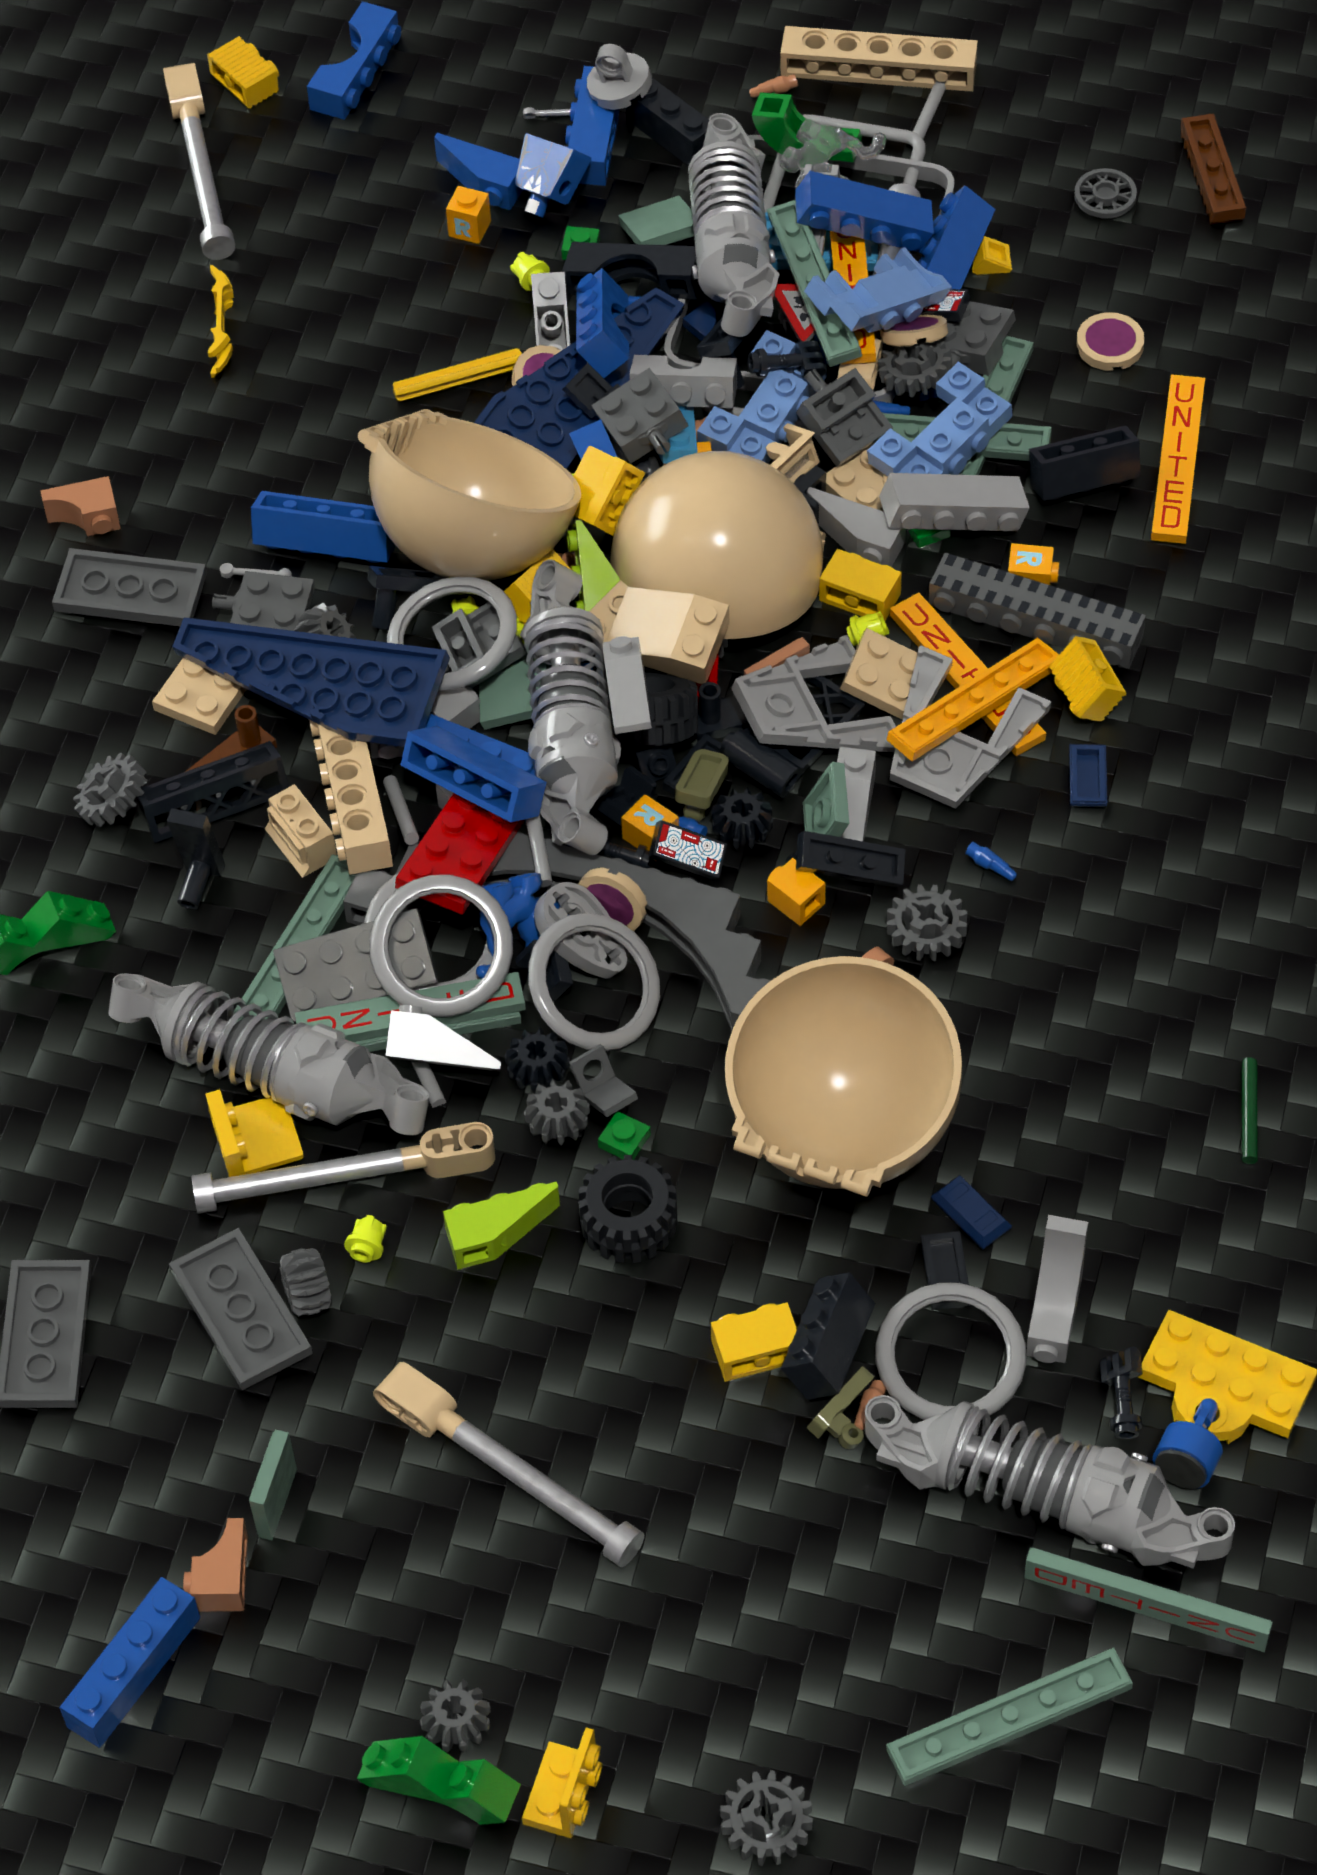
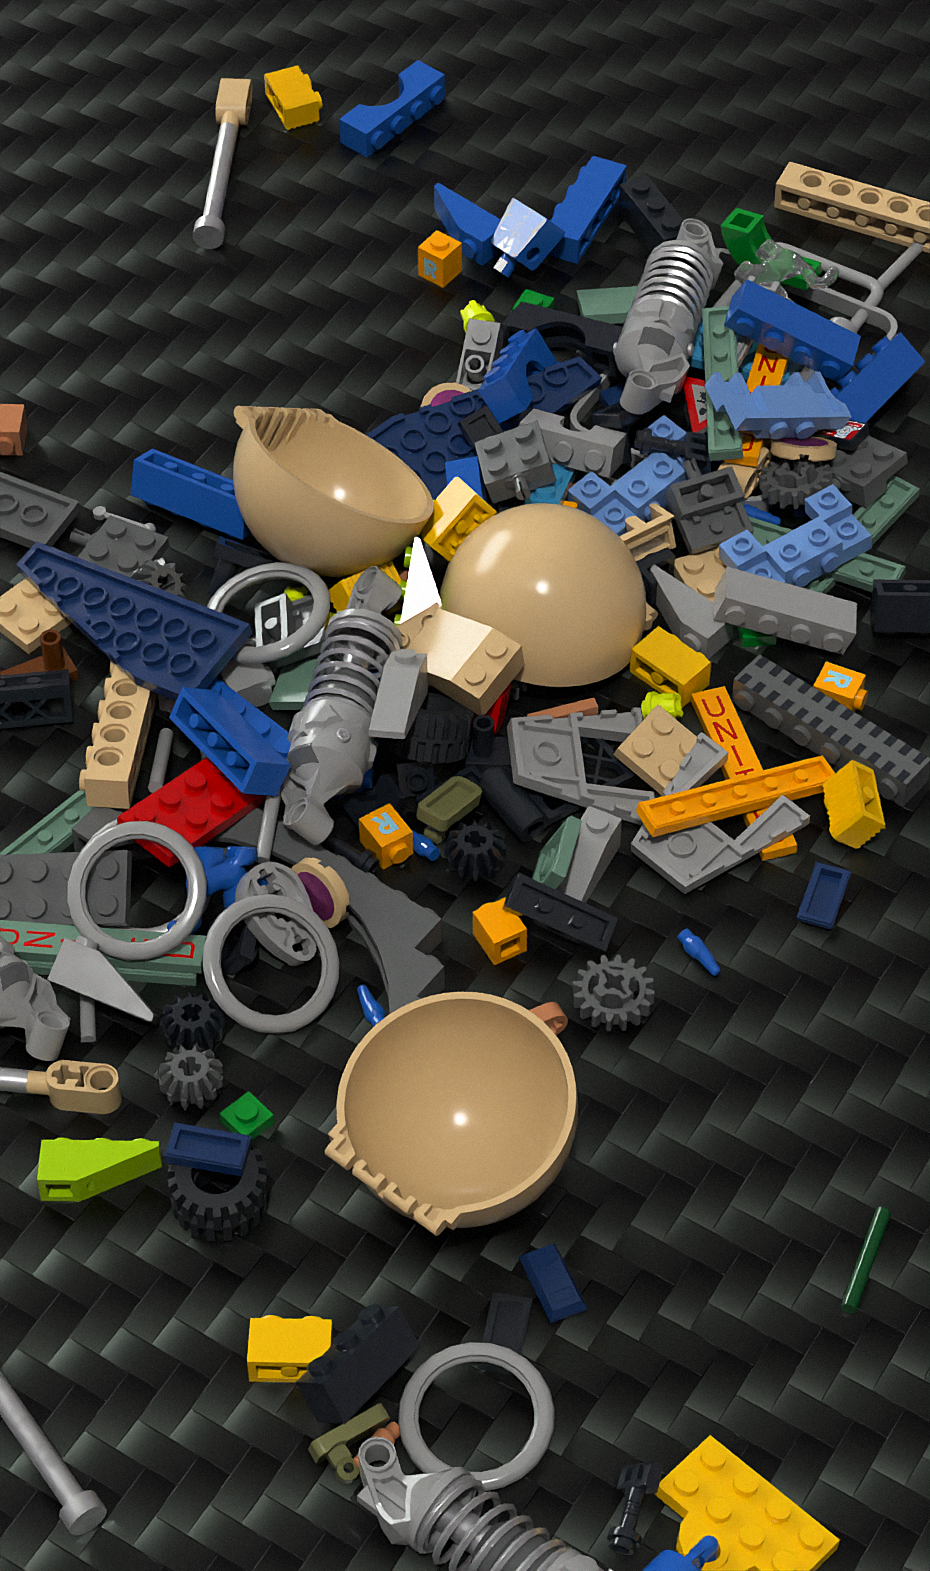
camera: 15 degrees right, 5 degrees down
yellow piece [208,265,234,378] -> none
tan window [265,784,337,878] -> none
yellow axle [393,348,522,402] -> none
light grey hinge [523,107,570,119] -> none
dark grey bracket [569,1044,638,1117] -> none
light grey tile [587,44,652,110] -> none
tile [648,820,727,880] -> none
nougat piece [749,74,798,98] -> none
yellow slope [972,236,1012,275] -> none
light grey arch [1026,1215,1088,1363] -> none
none -> dark blue tile [164,1123,252,1176]
none -> blue piece [357,985,386,1027]

